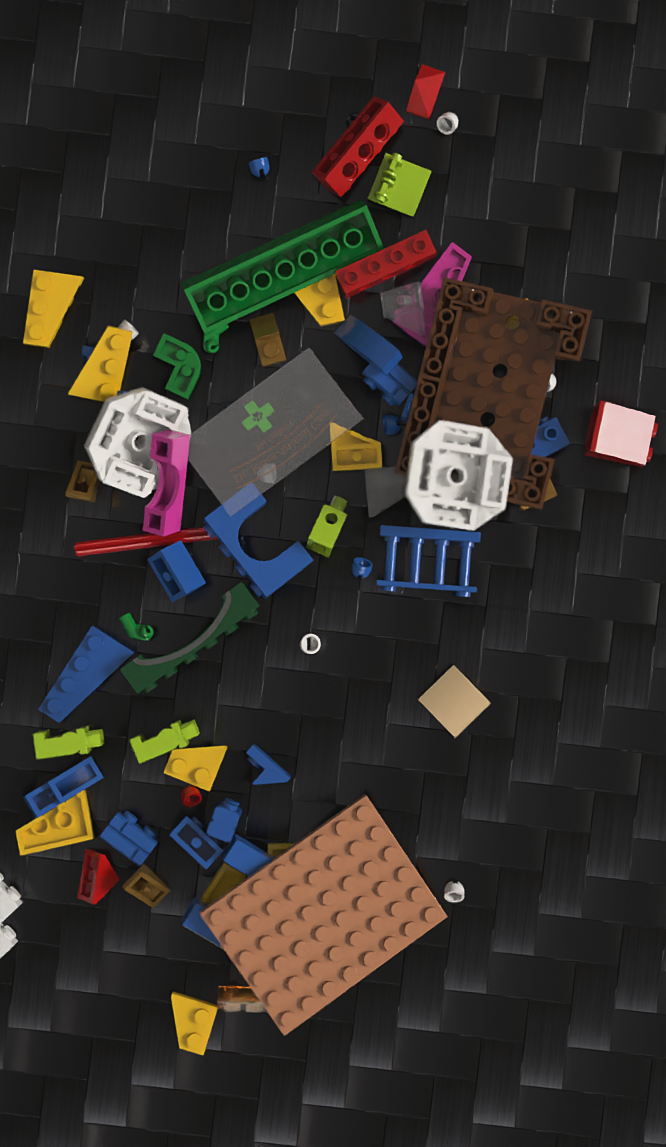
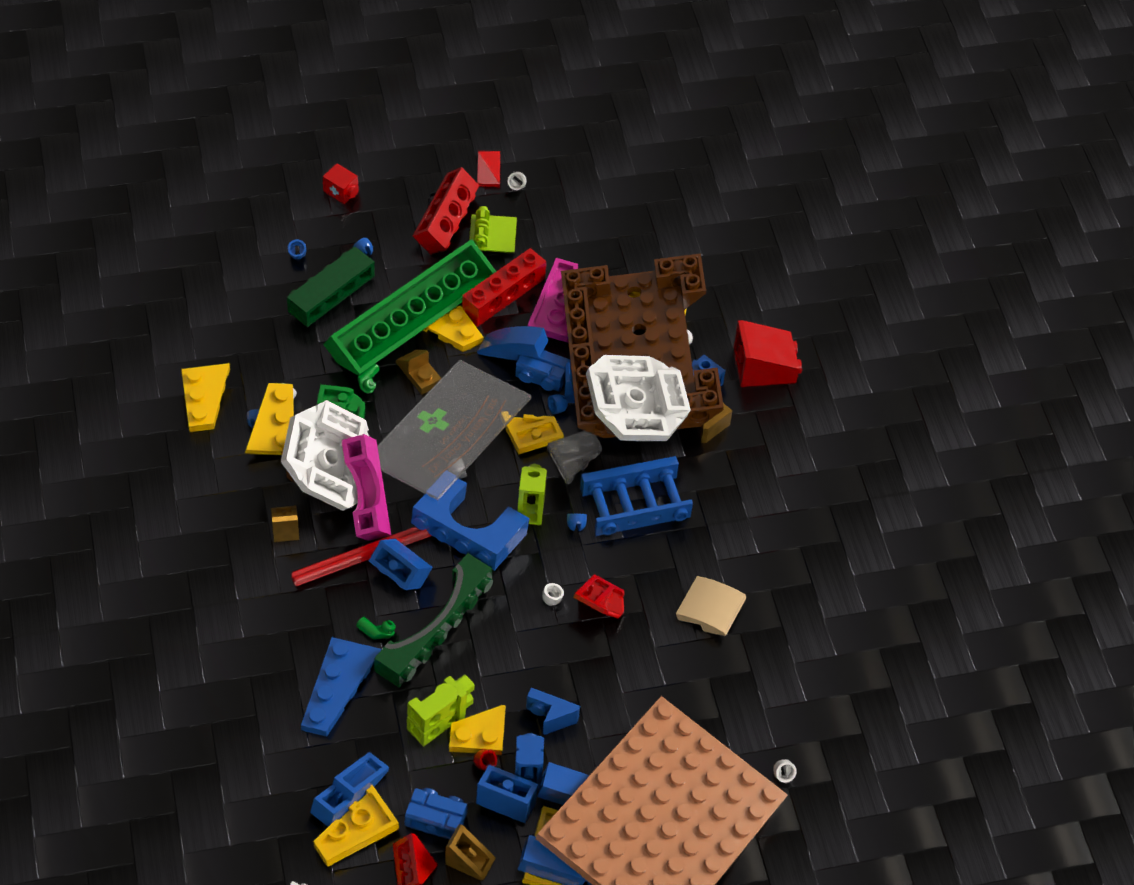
camera: 20 degrees left, 35 degrees down
lime hips [33,725,105,759] -> none
clear slope [380,282,425,337] -> none
none -> dark green brick [287,247,375,327]
none -> blue hinge [288,239,307,259]
none -> red brick [323,163,359,204]
none -> red slope [573,574,624,618]

